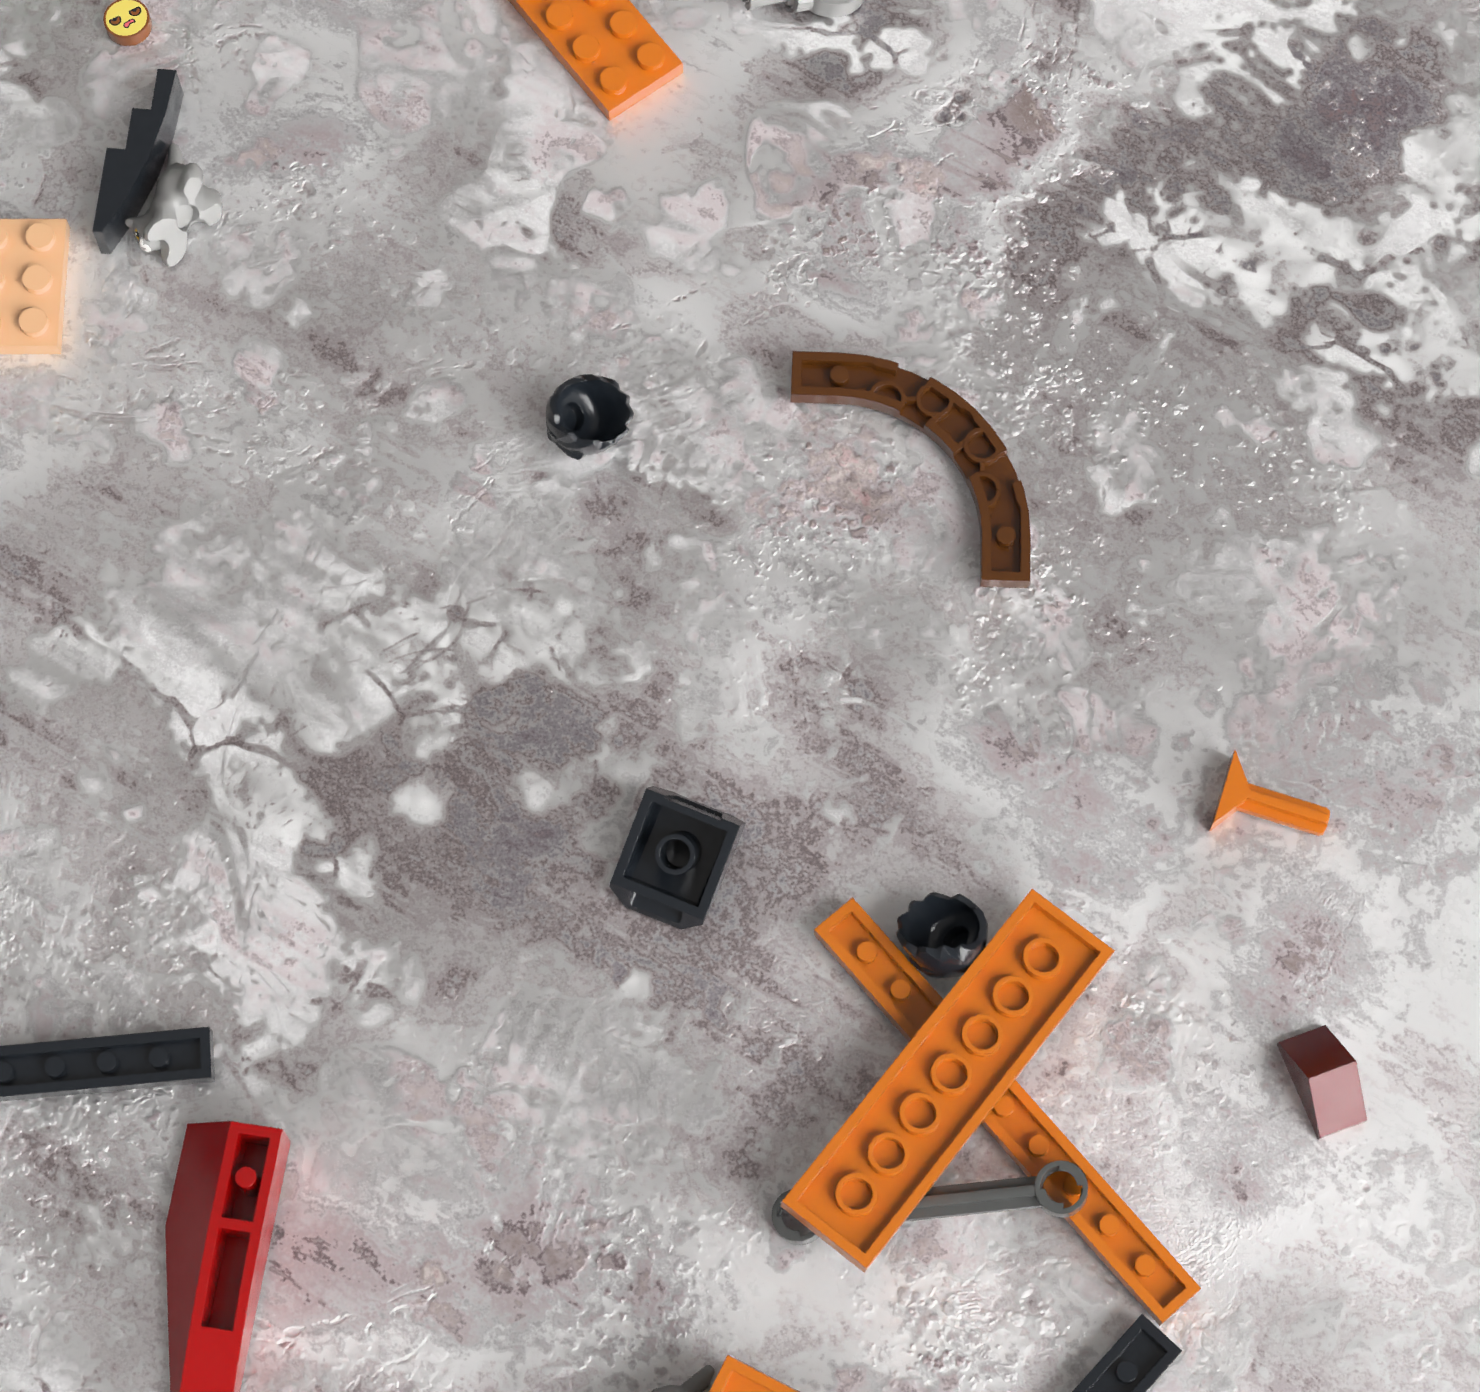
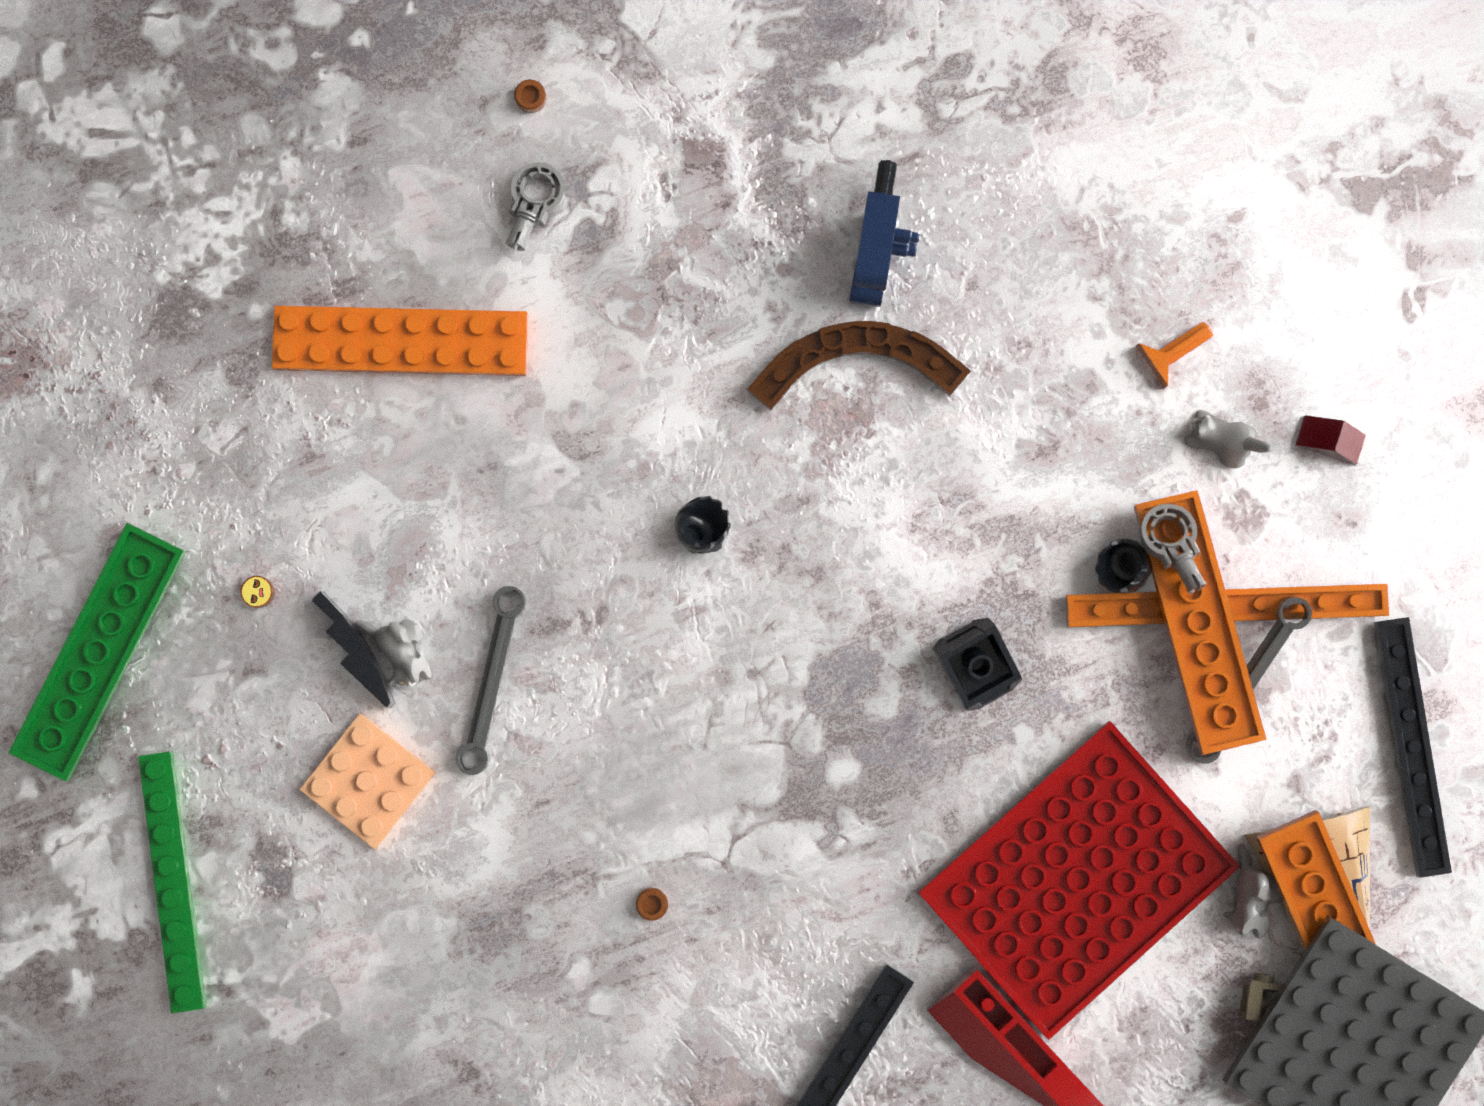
camera: 50 degrees left, 15 degrees up
none -> dark grey piece [456,586,527,775]
none -> dark orange tile [636,887,668,921]
none -> dark blue piece [849,160,920,307]
none -> red plate [918,721,1241,1040]
none -> light grey pin [1139,504,1207,594]
none -> light grey animal [1184,410,1272,469]

